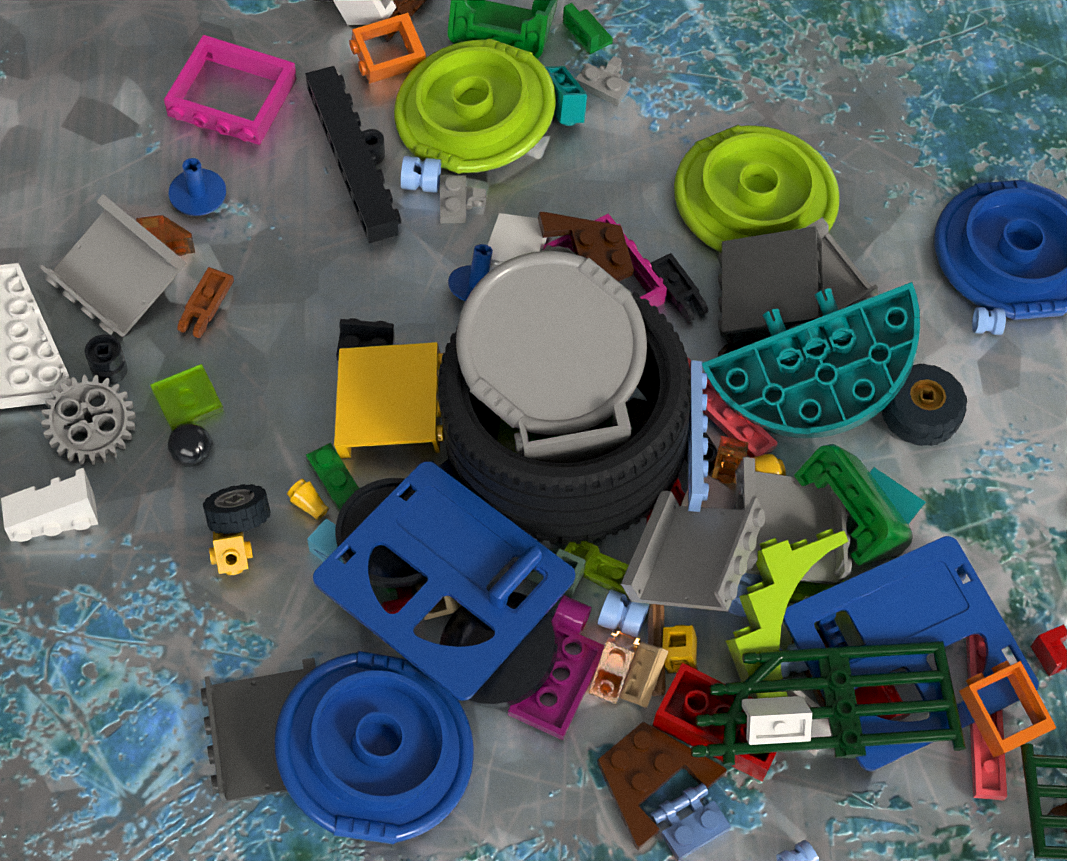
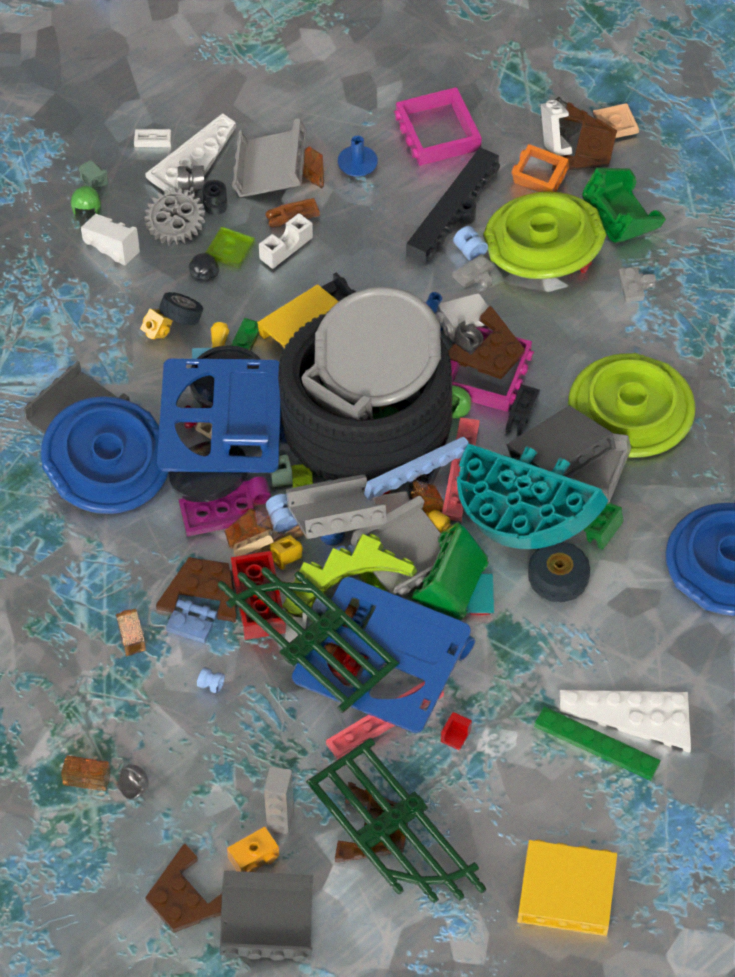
camera: 55 degrees right, 5 degrees down
teal slope [545,66,587,126] -> none
green panel [563,3,613,54] -> none
white panel [742,696,812,745] -> none
orange window [959,660,1056,757] -> none
light blue wheel [972,307,1006,335] -> none
none -> flat silver wheel [178,165,205,190]
none -> white arch [259,213,313,269]

